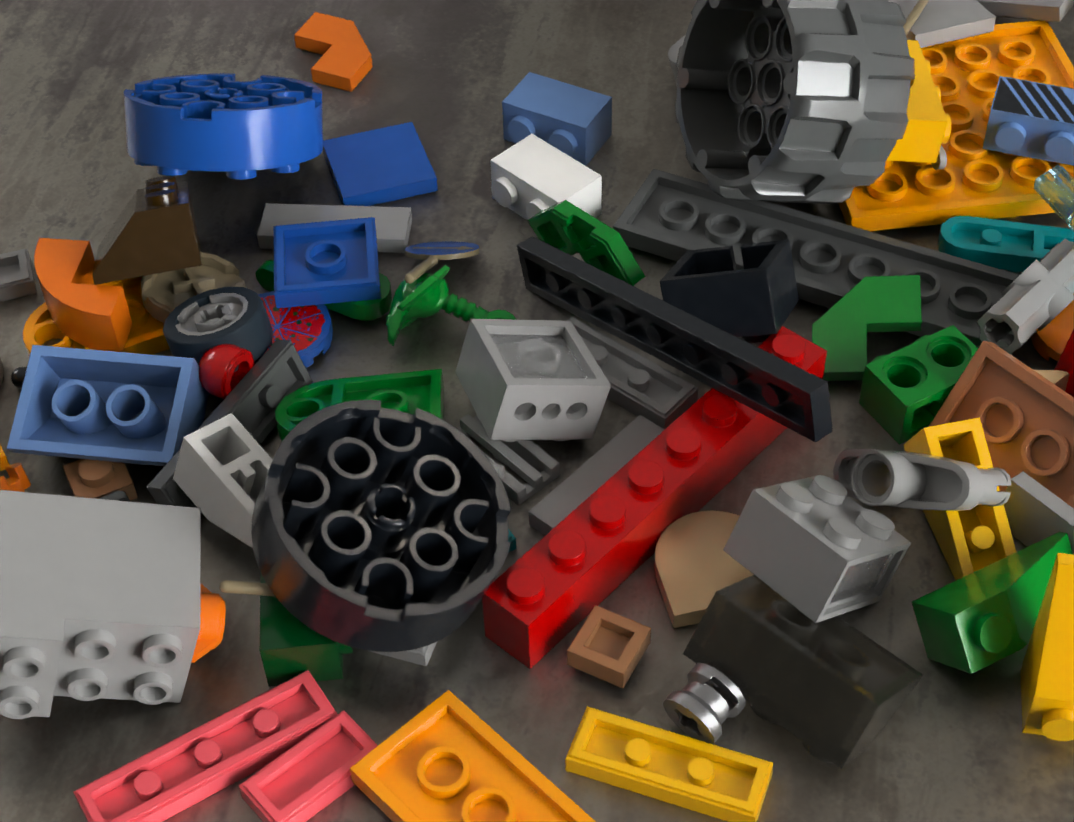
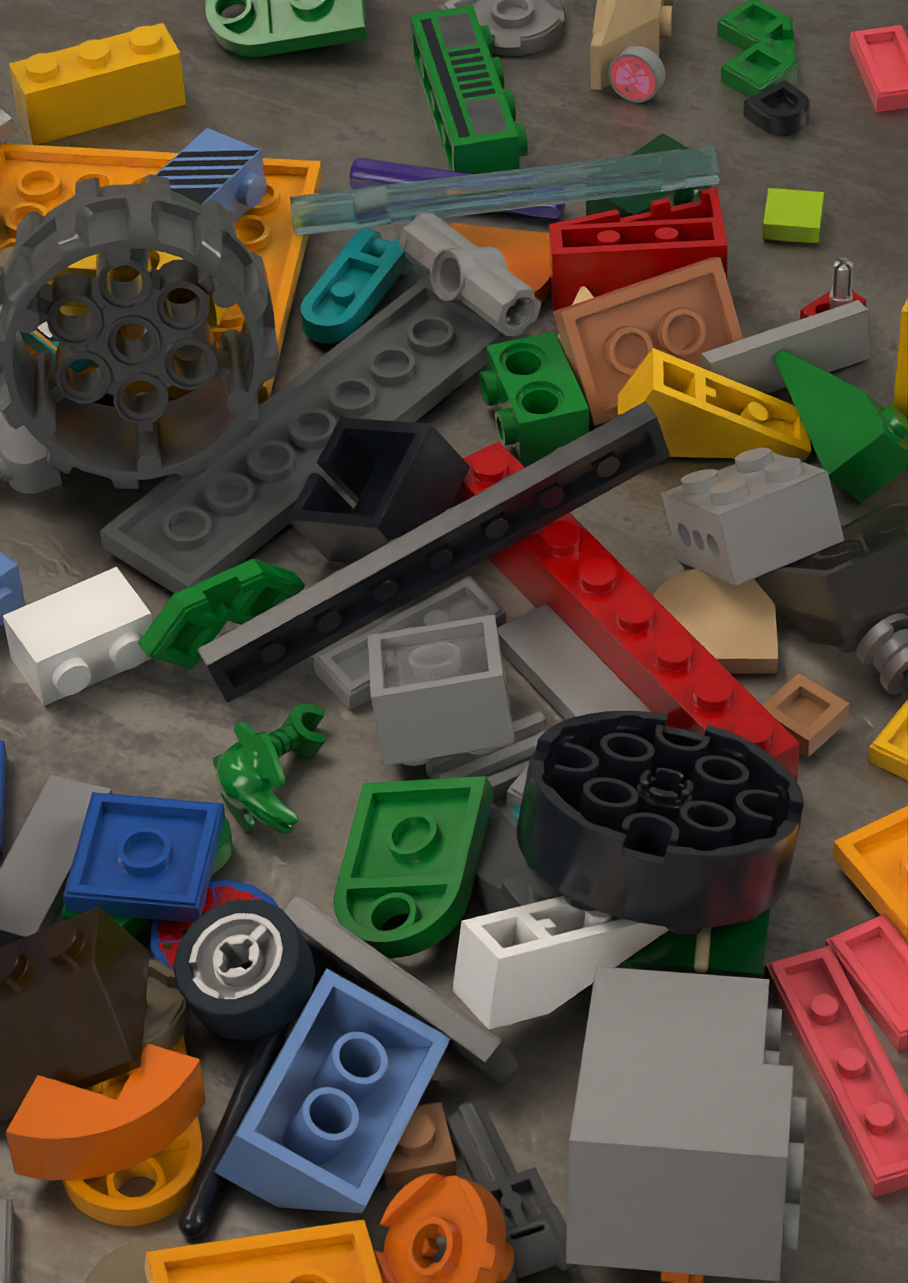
camera: 75 degrees left, 0 degrees up
red piece [199,344,254,400] -> none
piece [404,241,479,284] -> none
green tile [812,275,922,381] -> none
light grey connector [833,449,1012,511] -> none

